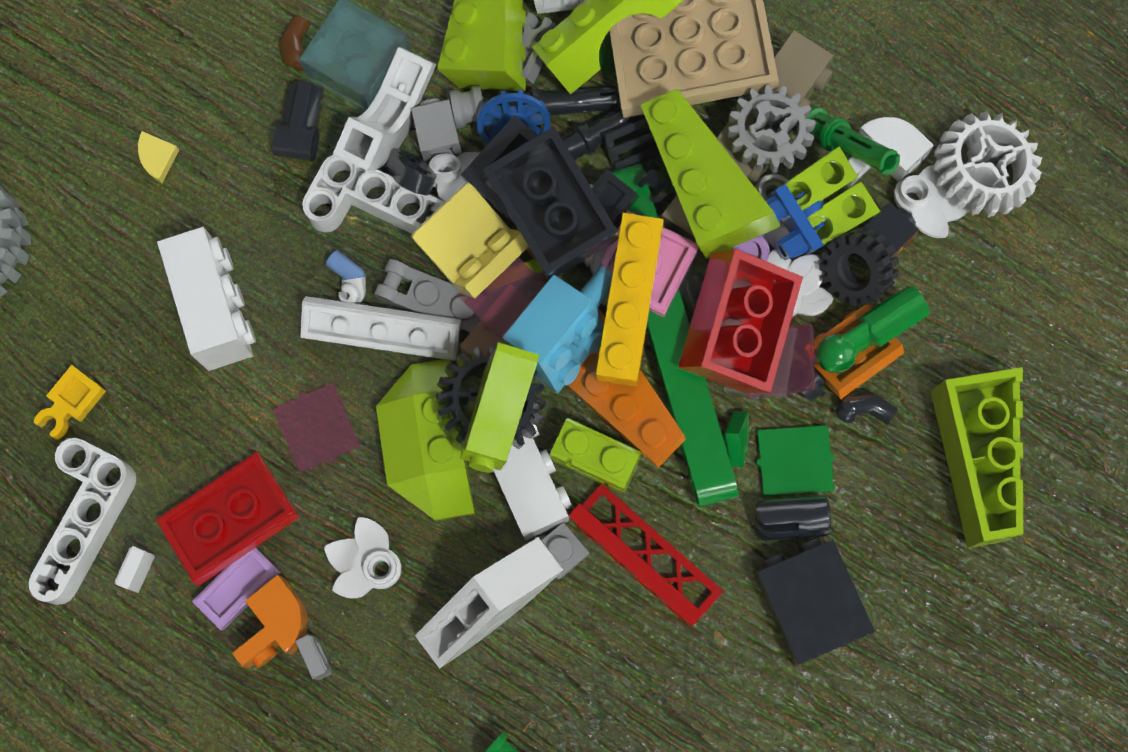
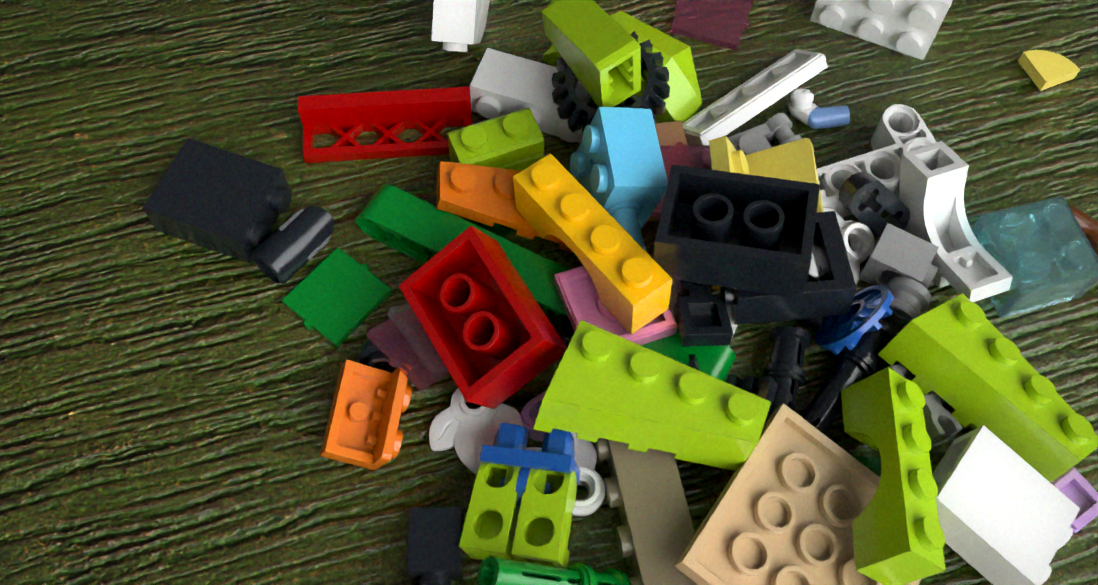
camera: 125 degrees right, 15 degrees down
black piece [273,81,325,162] -> none
light grey plate [541,522,590,580] -> none
green tile [724,411,749,467] -> none
light grey gear [727,85,816,173] -> none
green piece [816,285,930,373] -> none
black tyre [819,227,899,306] -> none
black arm [836,390,898,425] -> none
lime wedge [930,367,1023,548] -> none

